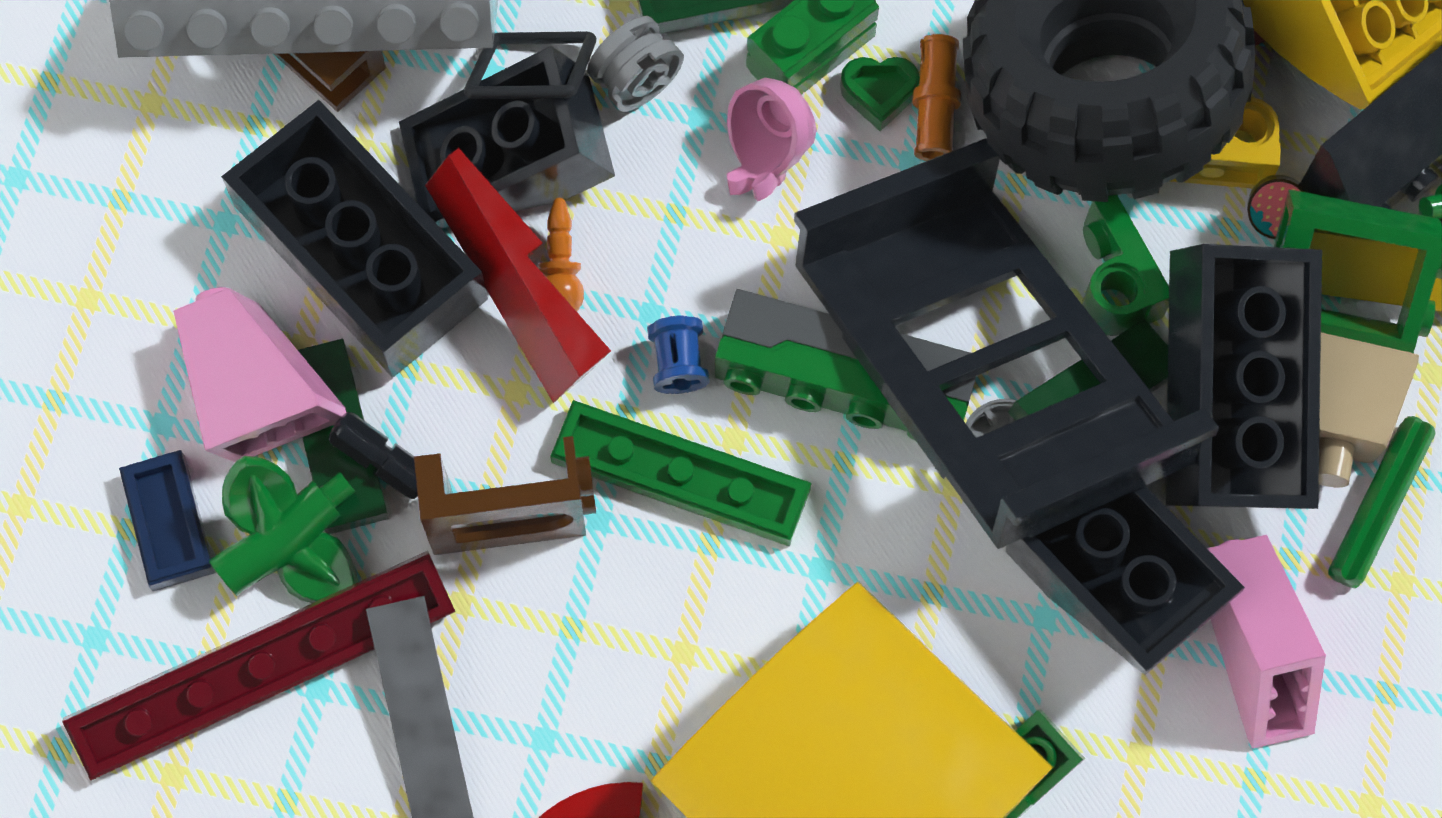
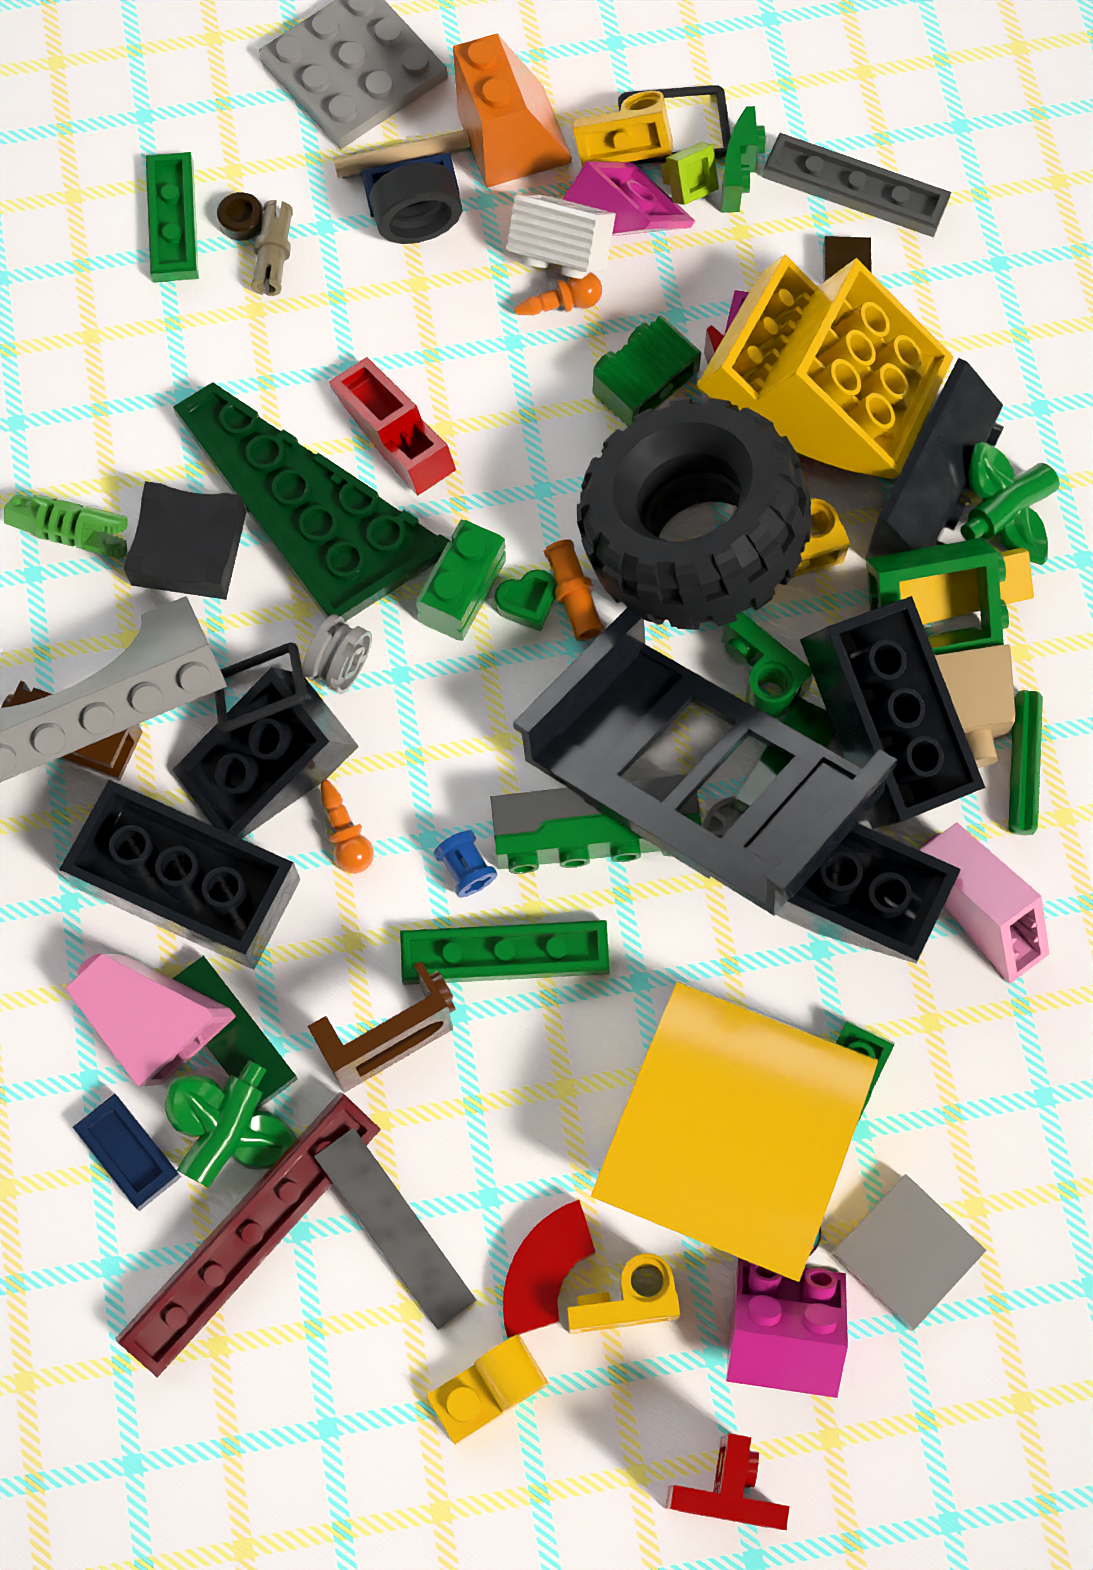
camera: 20 degrees left, 0 degrees up
black piece [328,412,418,499] -> none
red slope [425,148,611,403] -> none
bright pink piece [726,77,817,201] -> none
tile [1247,175,1308,239] -> none

